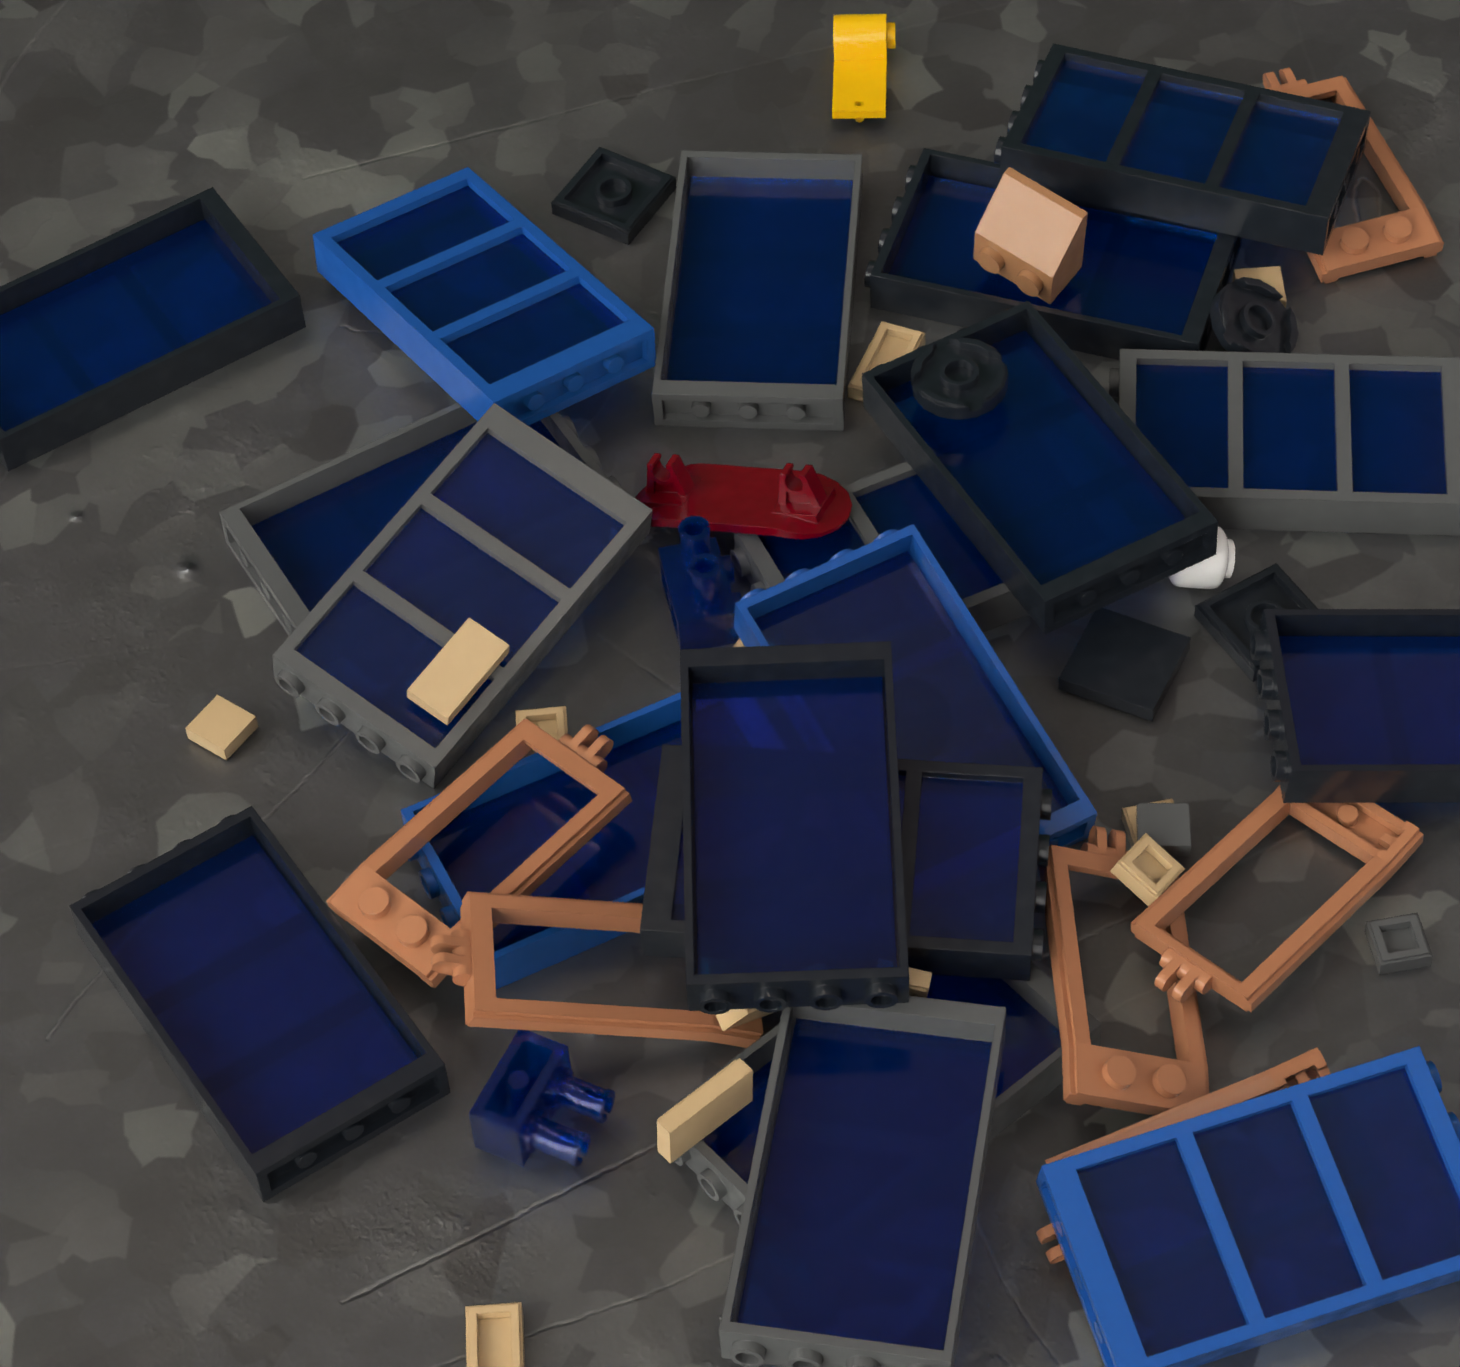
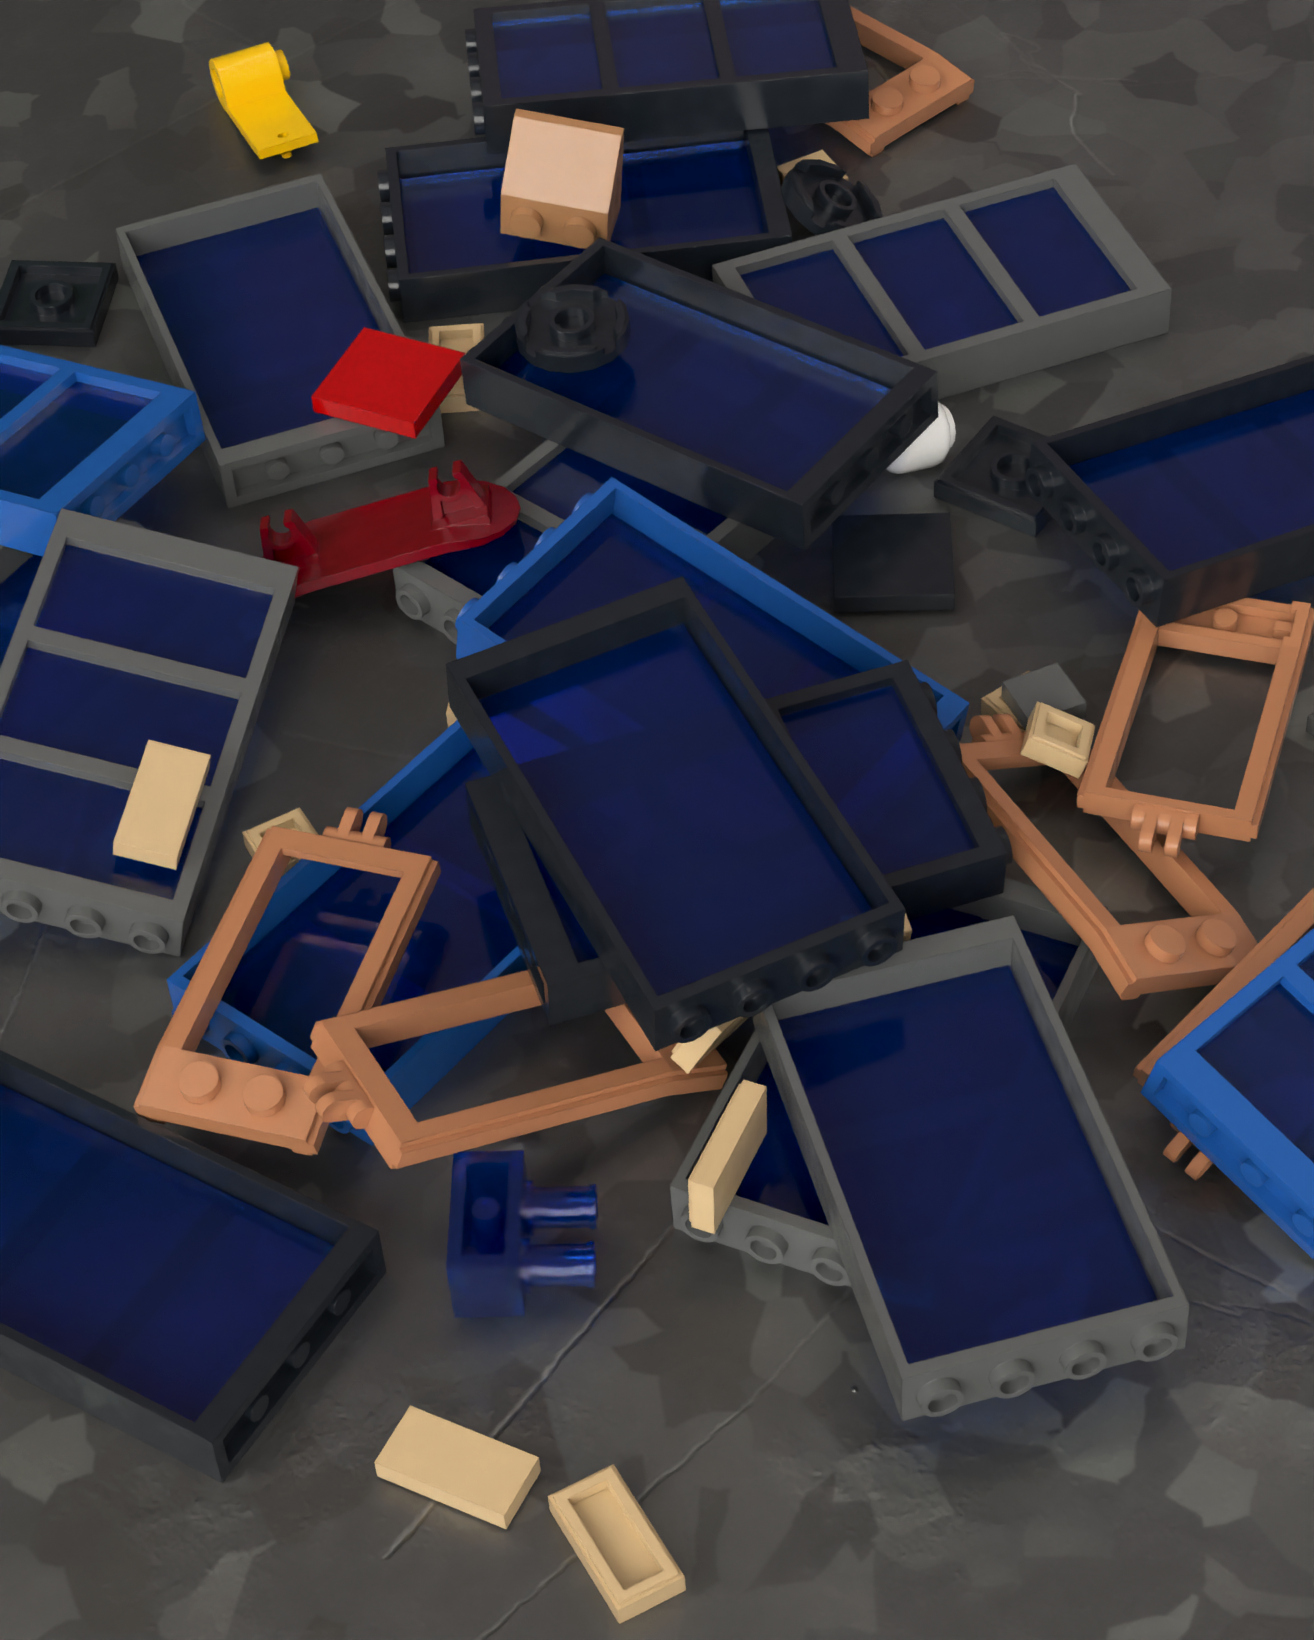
camera: 25 degrees left, 5 degrees down
clear blue brick [658,516,742,649] -> none
none -> red tile [311,327,465,439]
none -> tan tile [374,1405,541,1529]

